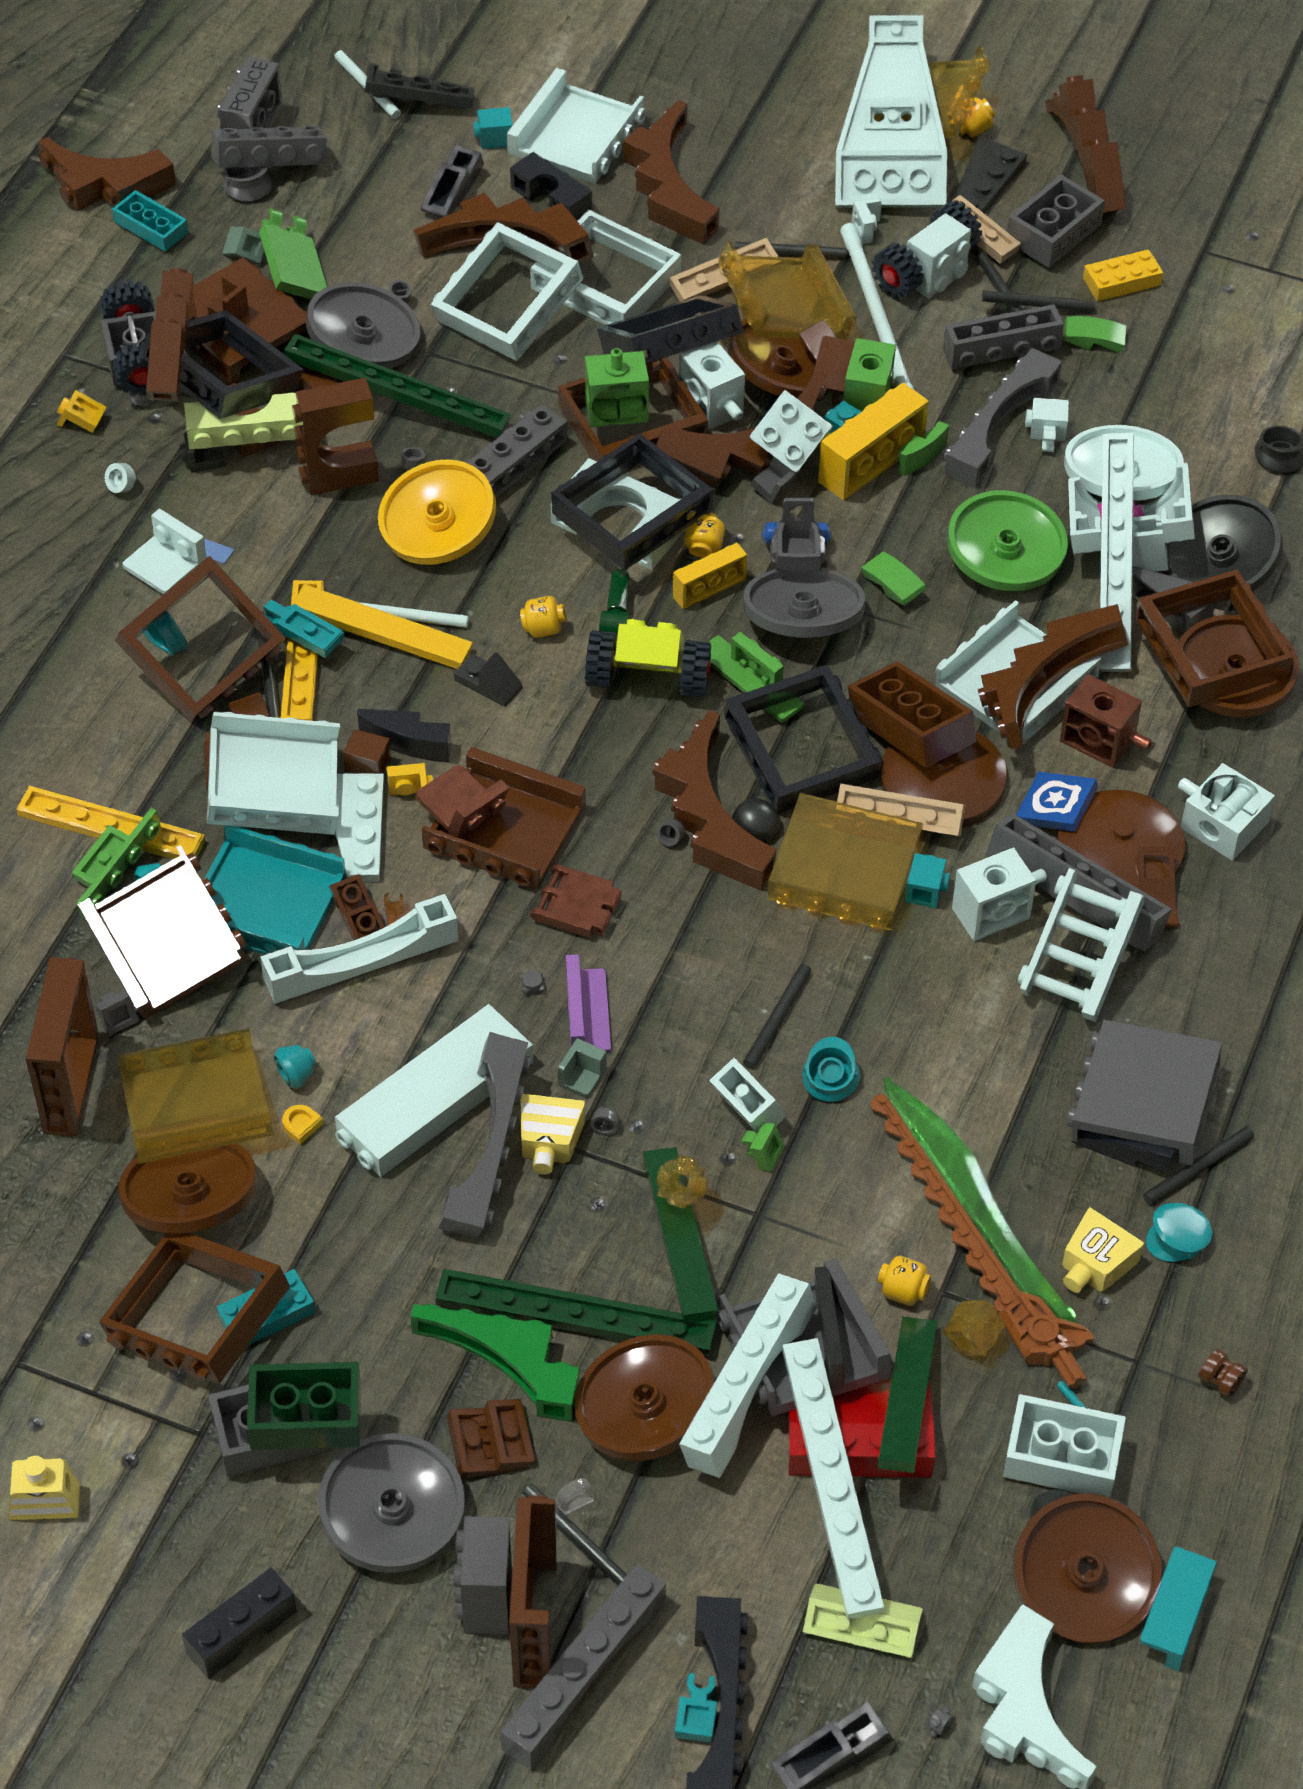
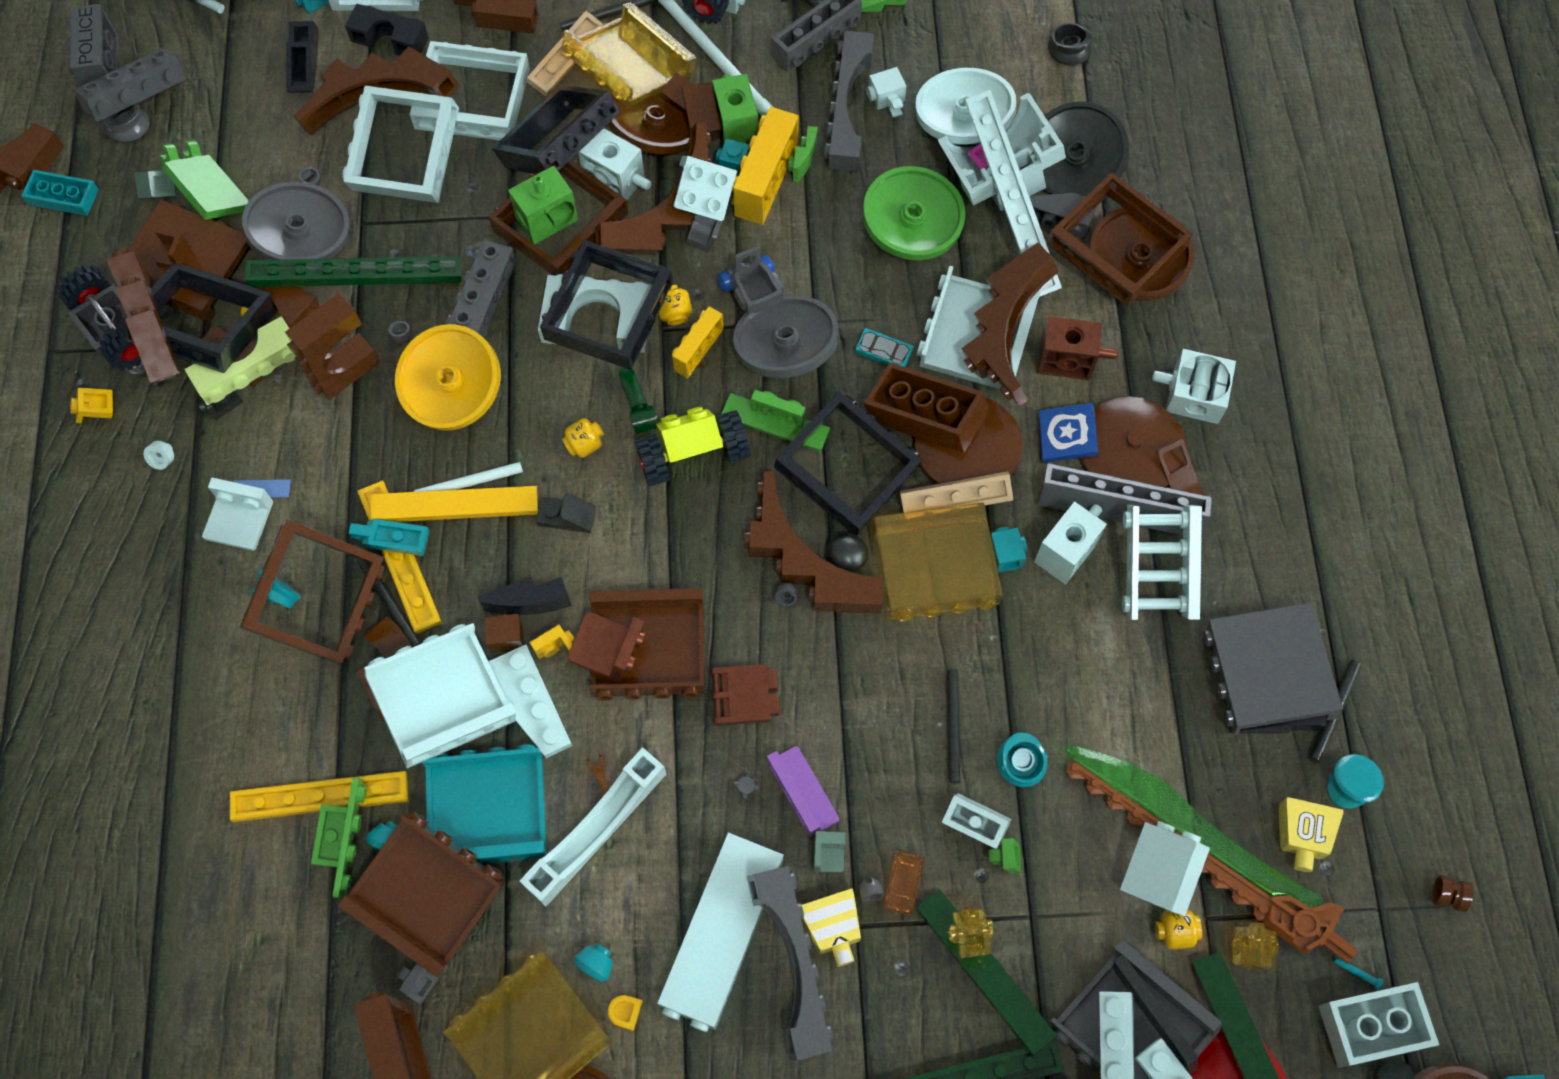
camera: 25 degrees left, 15 degrees up
reddish brown slope [328,874,385,940] -> none
bright green slope [861,551,926,605] -> none
none -> tile [855,328,914,367]
none -> clear orange tile [883,850,925,916]
none -> light aqua brick [1120,821,1210,916]

